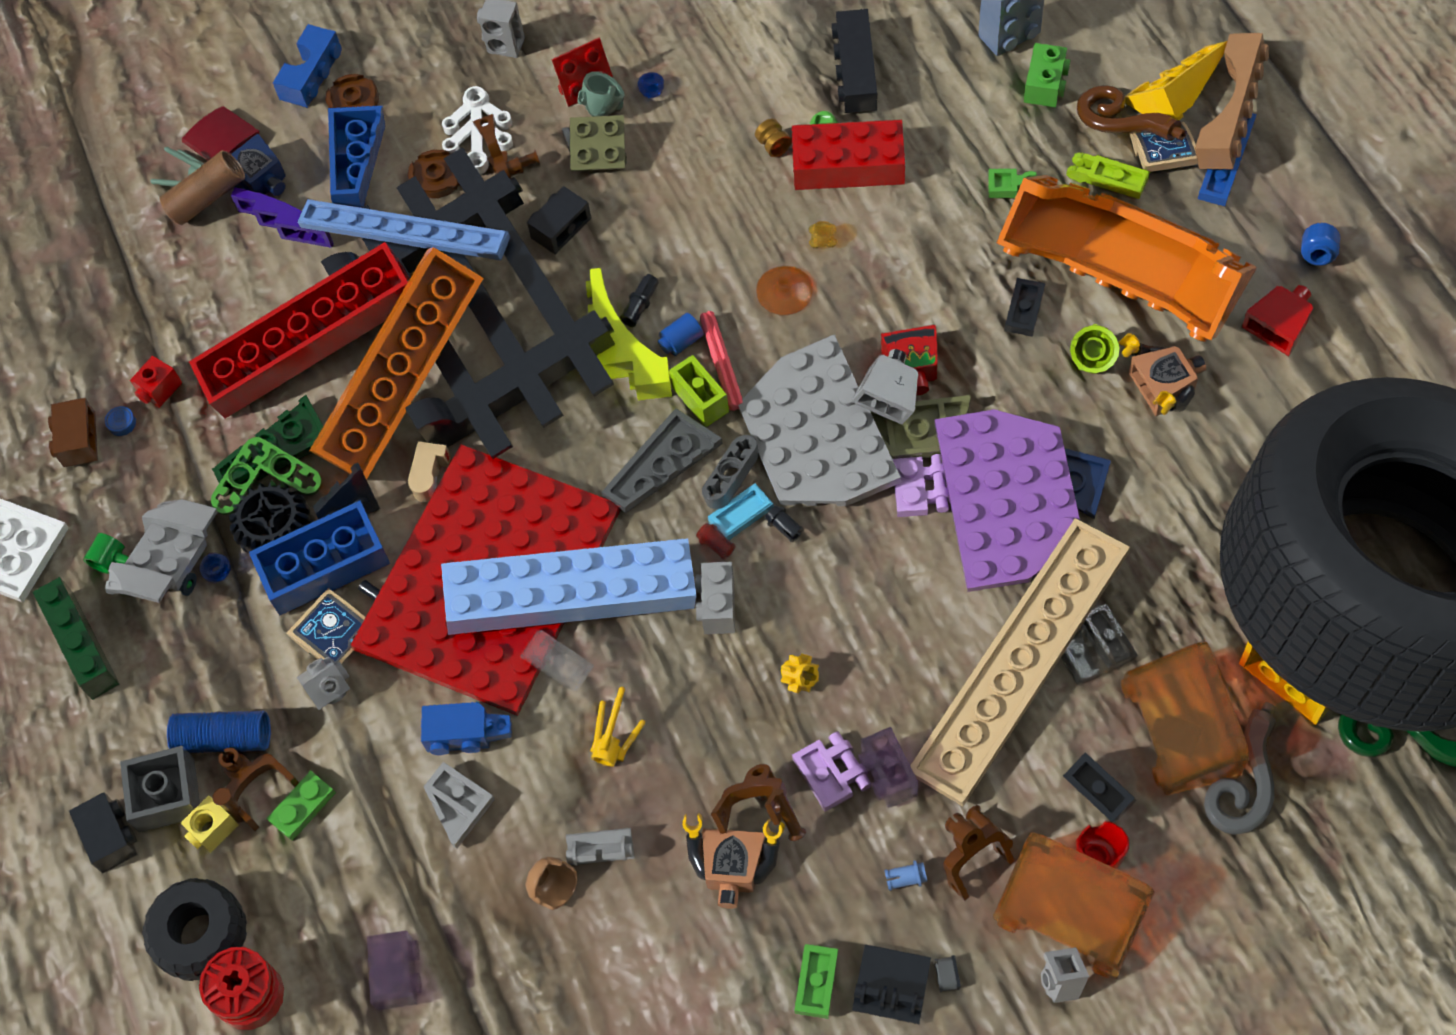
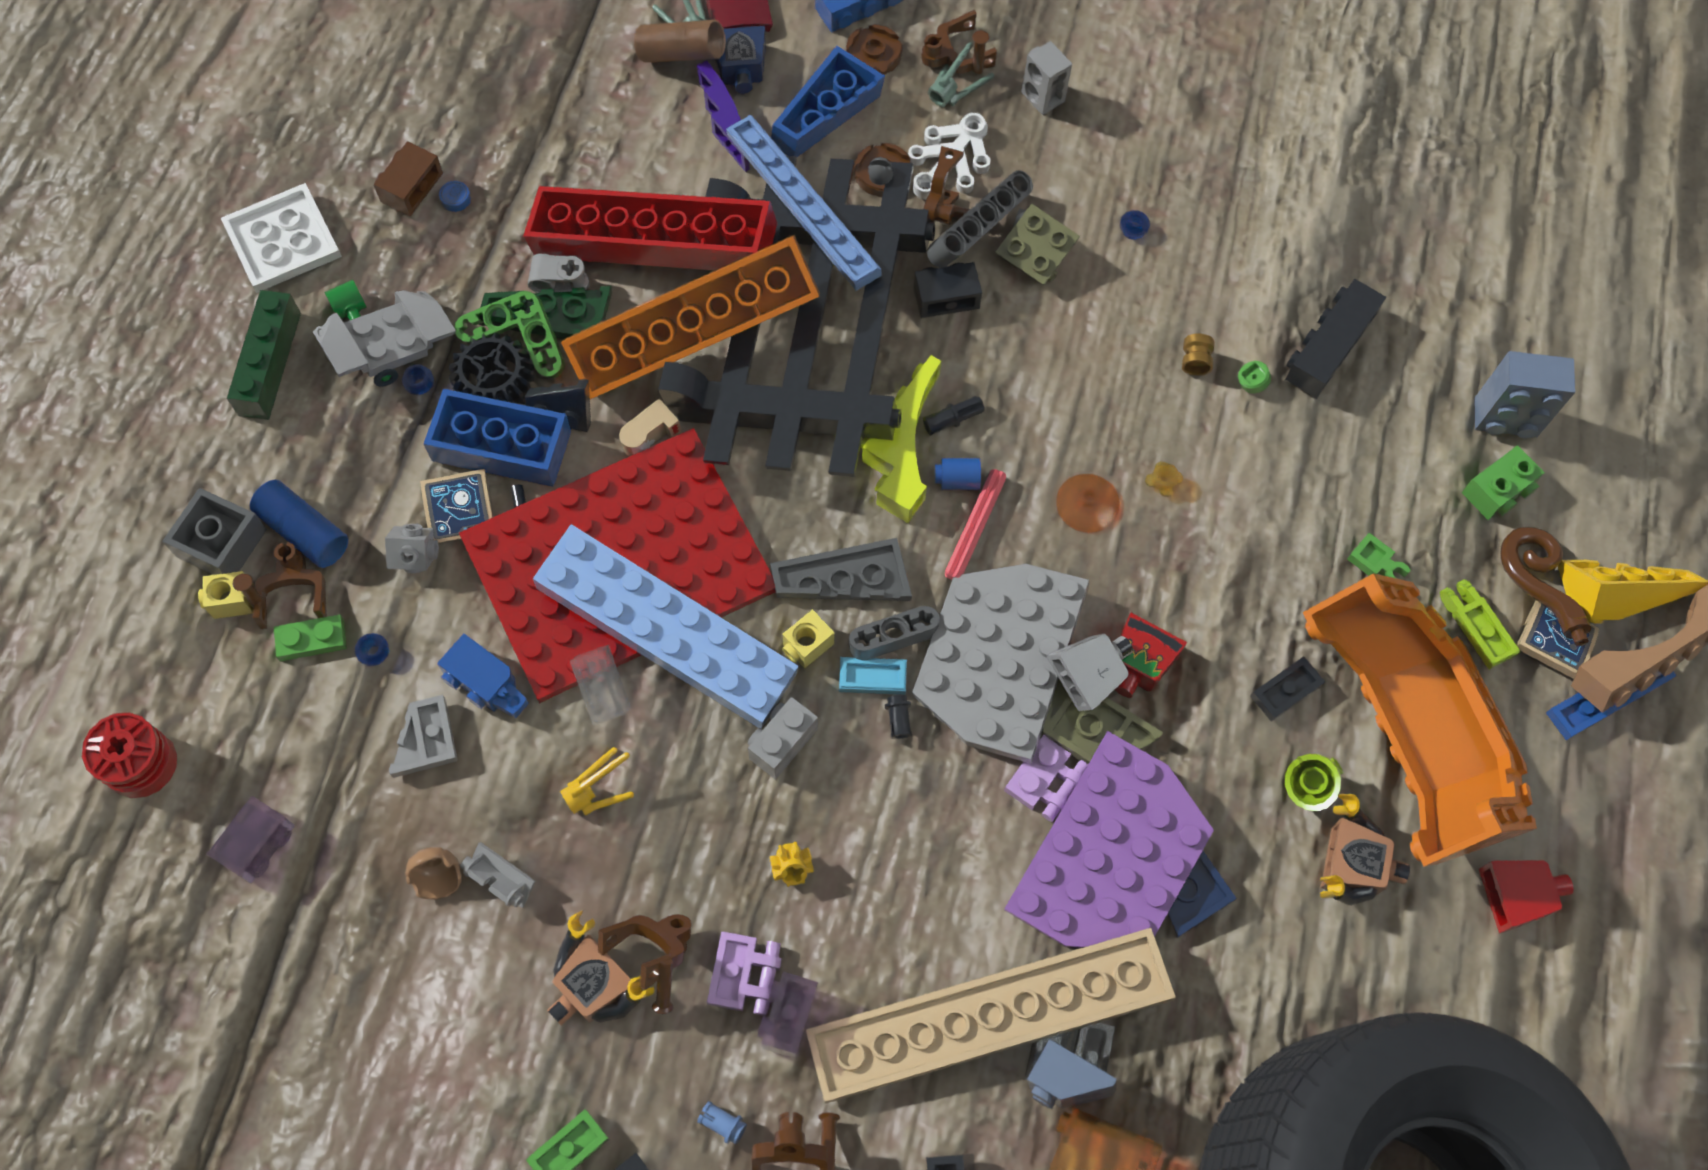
camera: 30 degrees right, 5 degrees up
black brick [69,792,138,873] -> none
red brick [130,355,182,408] -> none
black tyre [142,878,247,981] -> none
red hinge [551,37,614,107] -> none
sand green helmet [578,72,625,117] -> none
lime brick [669,355,729,427] -> none
clear red pin [696,523,736,560] -> none
red brick [792,120,905,190] -> none
blue head [1301,223,1341,266] -> none
none -> clear blue plate [355,633,389,666]
none -> light grey piece [527,254,589,293]
none -> light yellow brick [782,609,835,669]
none -> dark grey hinge [868,157,893,185]
none -> reddish brown piece [921,10,997,74]
none -> dark grey beam [927,170,1033,268]
none -> sand green plant [928,42,995,107]
none -> sand blue slope [1027,1039,1117,1110]

